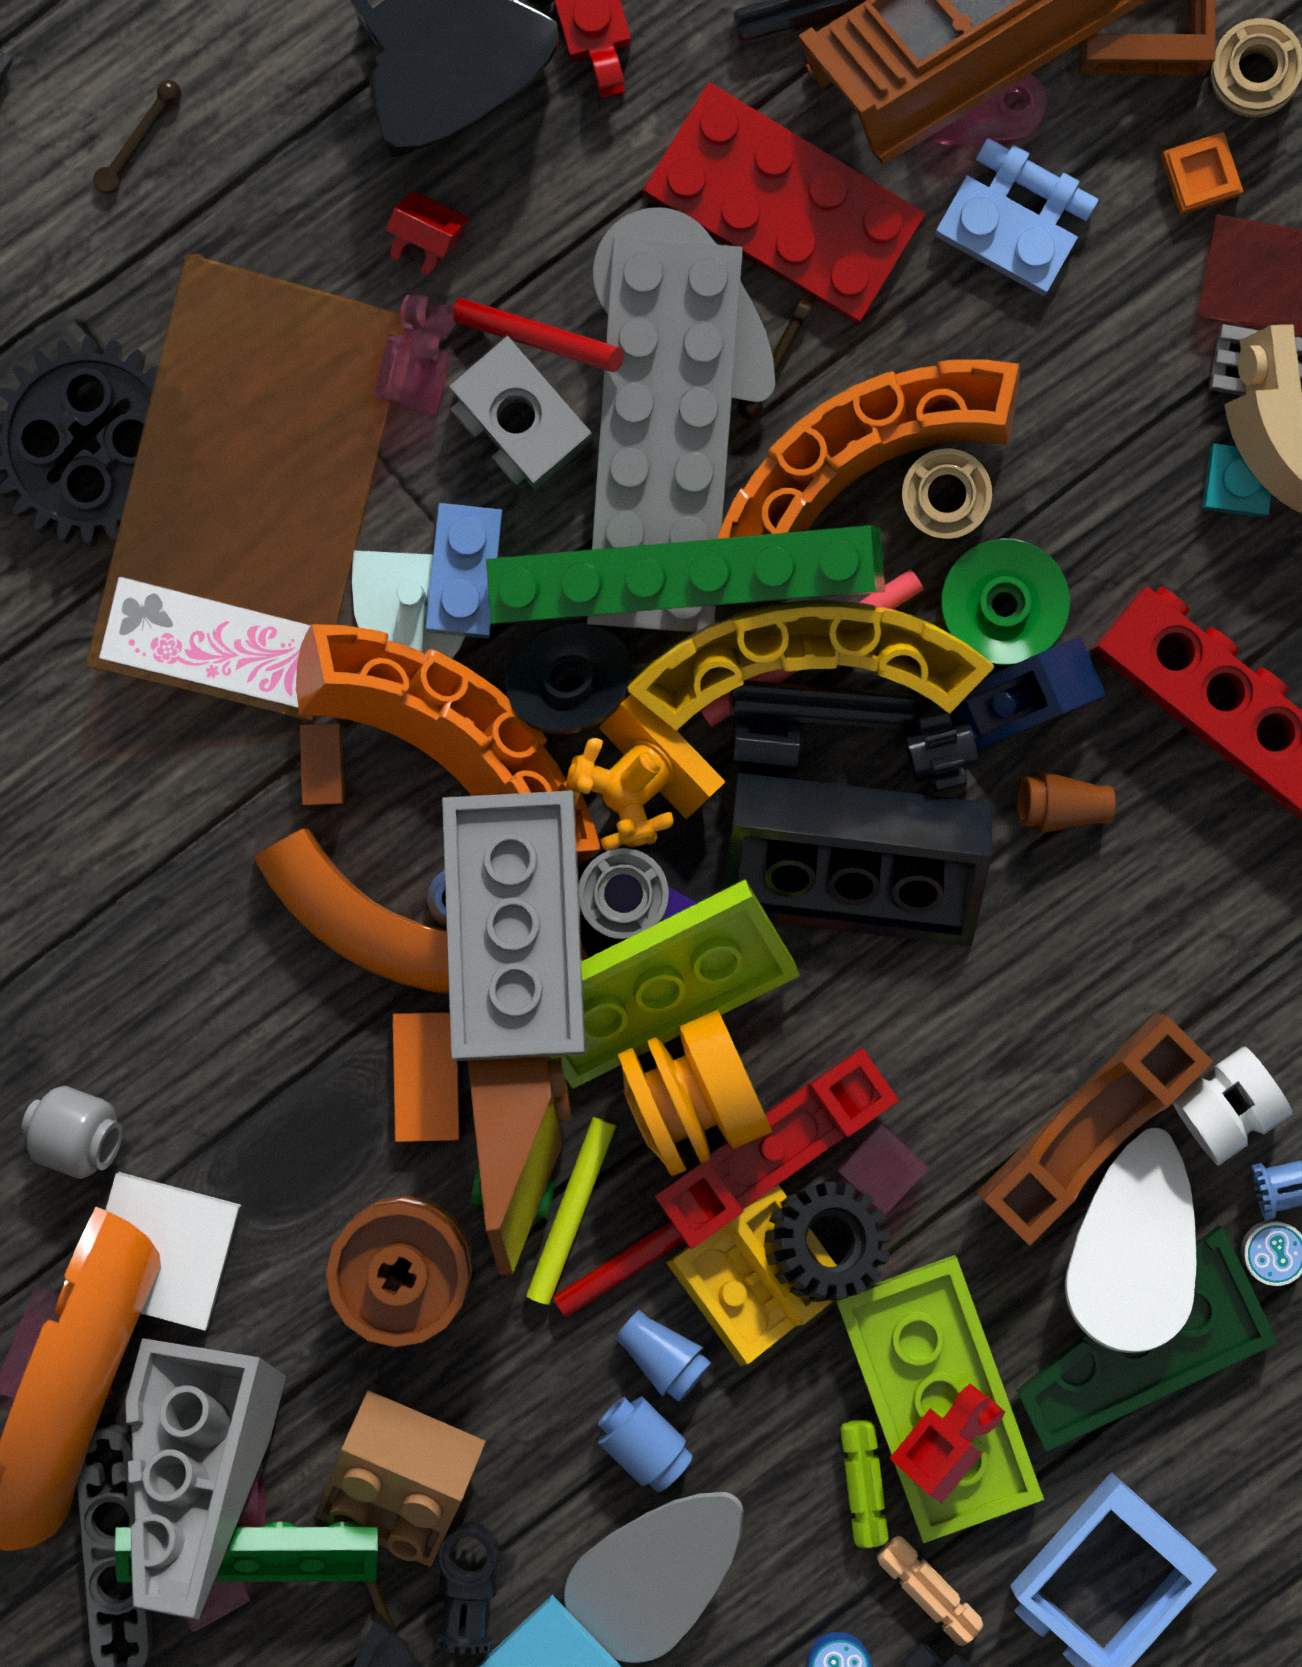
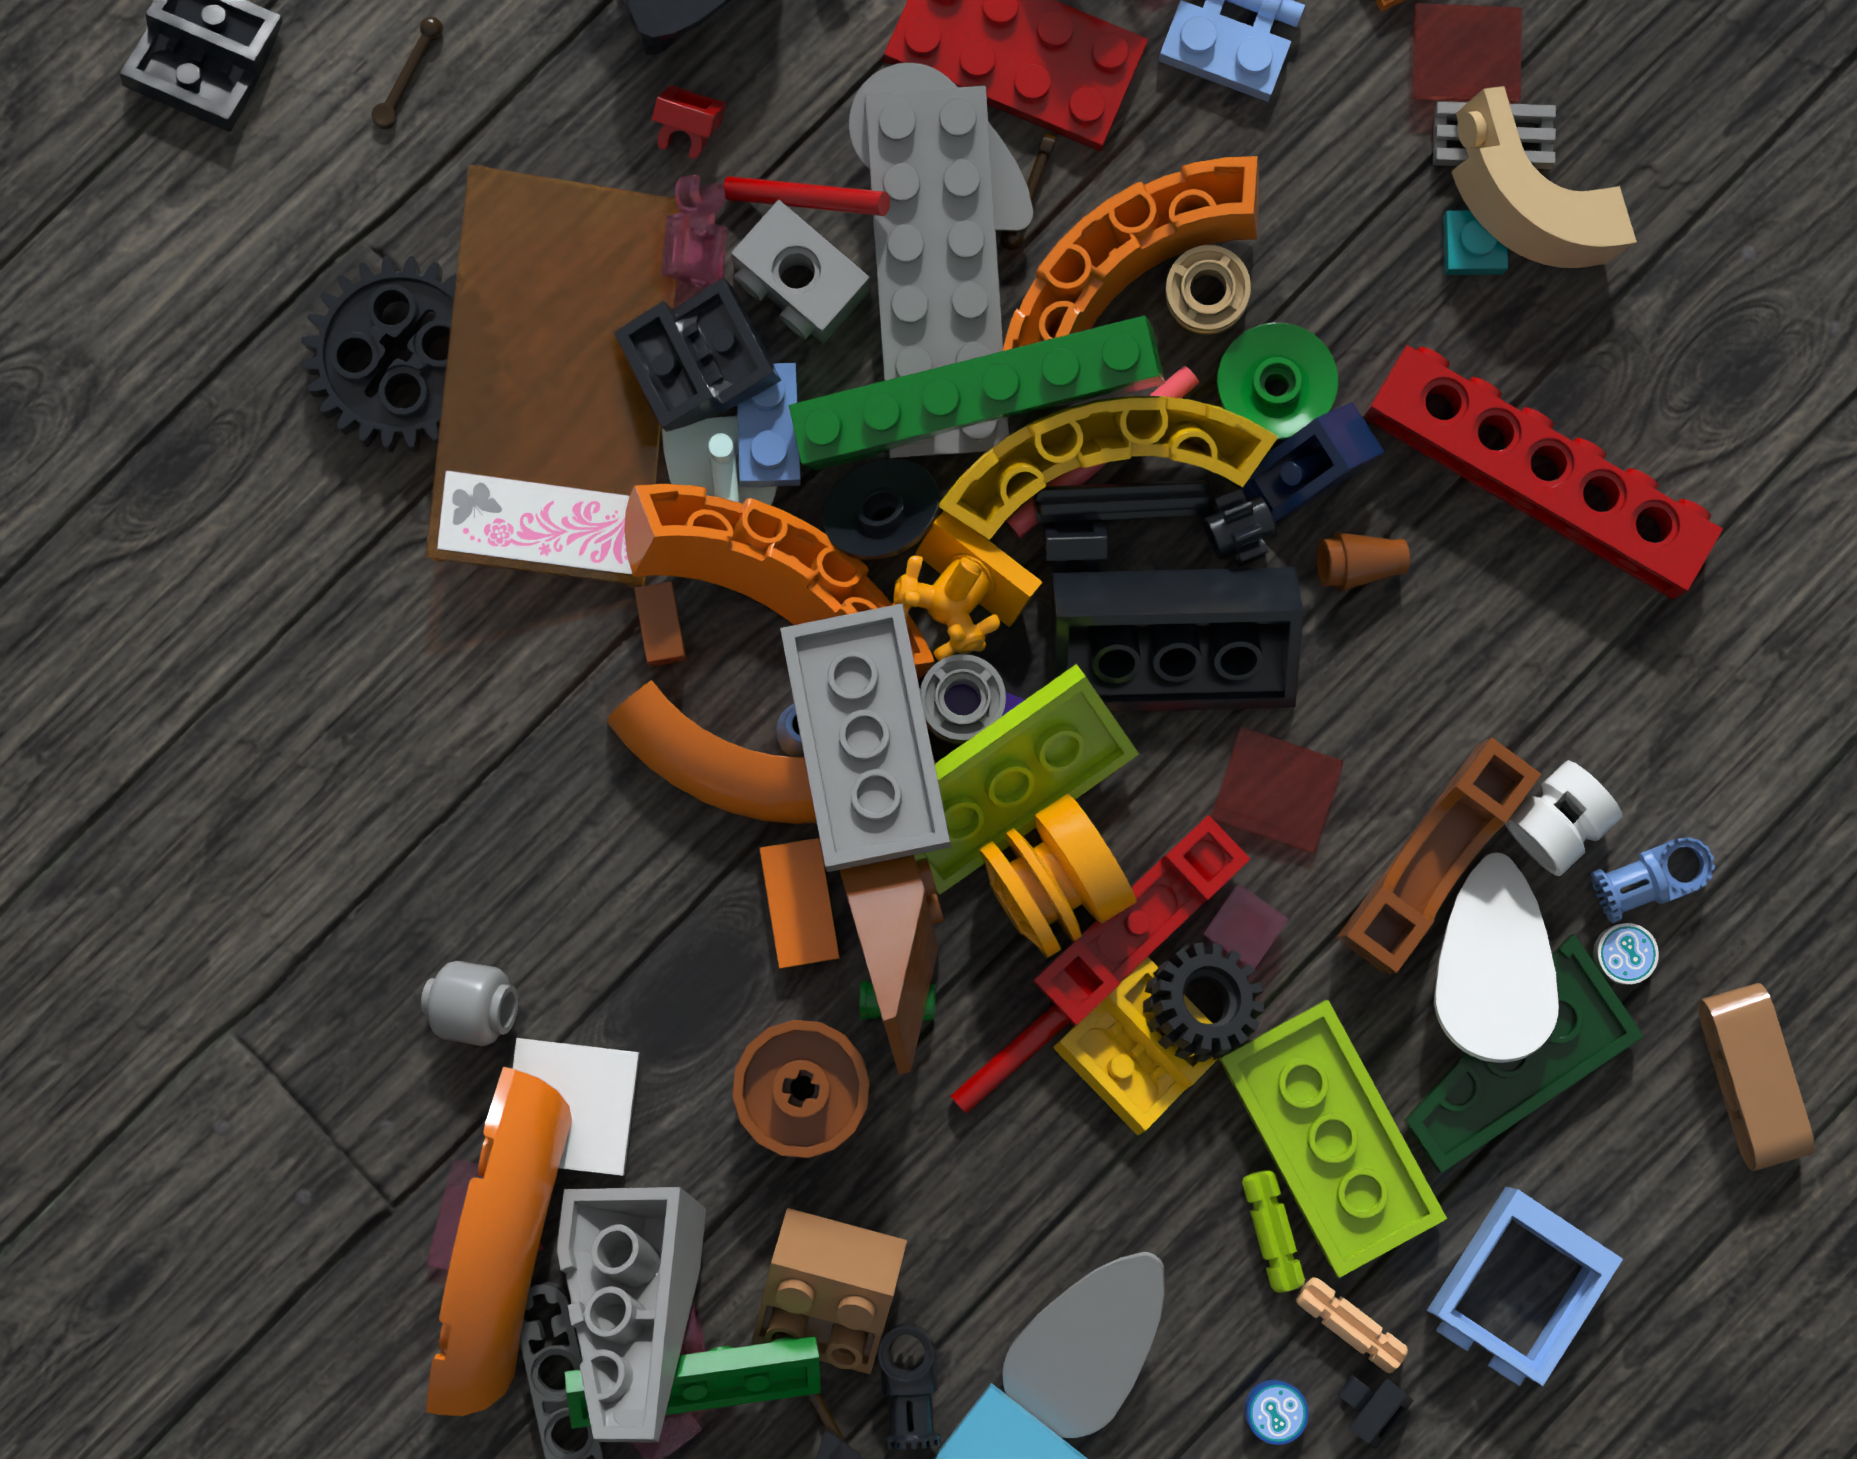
camera: 15 degrees left, 5 degrees down
neon yellow bar [526,1117,617,1305] -> none
medium blue brick [598,1397,693,1492] -> none
medium blue cone [615,1310,712,1402] -> none
red plate [890,1383,1005,1504] -> none
none -> black slope [613,277,781,432]
none -> clear red piece [1210,727,1344,853]

